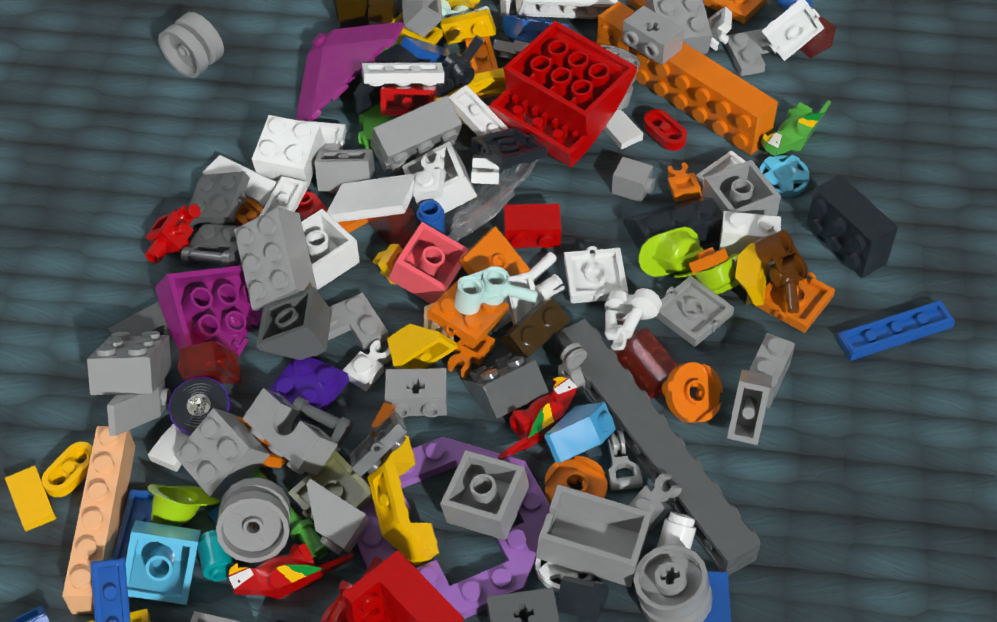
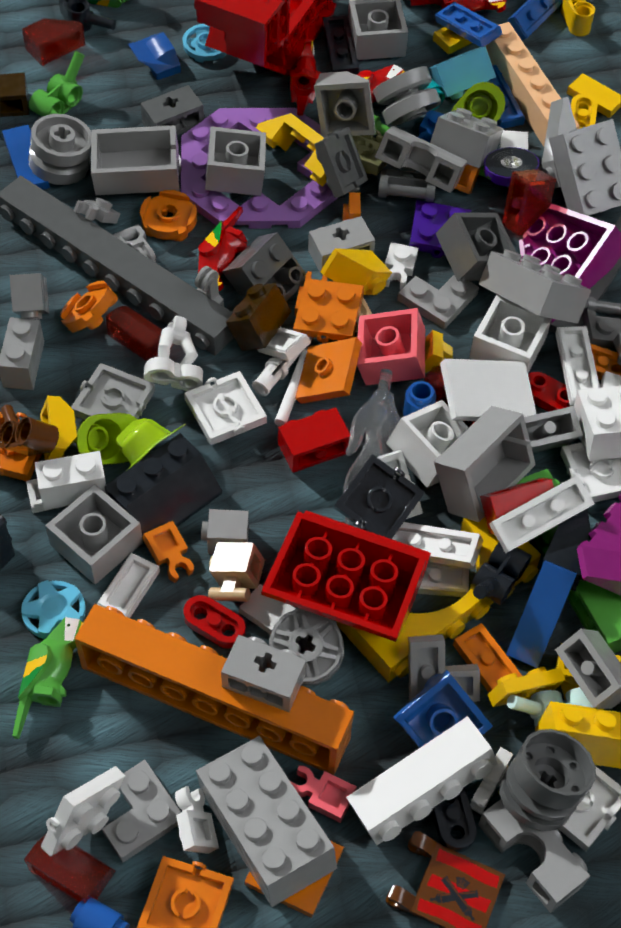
camera: 155 degrees right, 5 degrees up
white plate [412,154,446,201] -> none
light aqua beam [454,266,538,315] -> none
dark azure slope [544,402,616,463] -> none
white brick [657,512,696,549] -> none
orange plate [689,247,729,274] -> none
none -> tan brick [208,542,265,602]

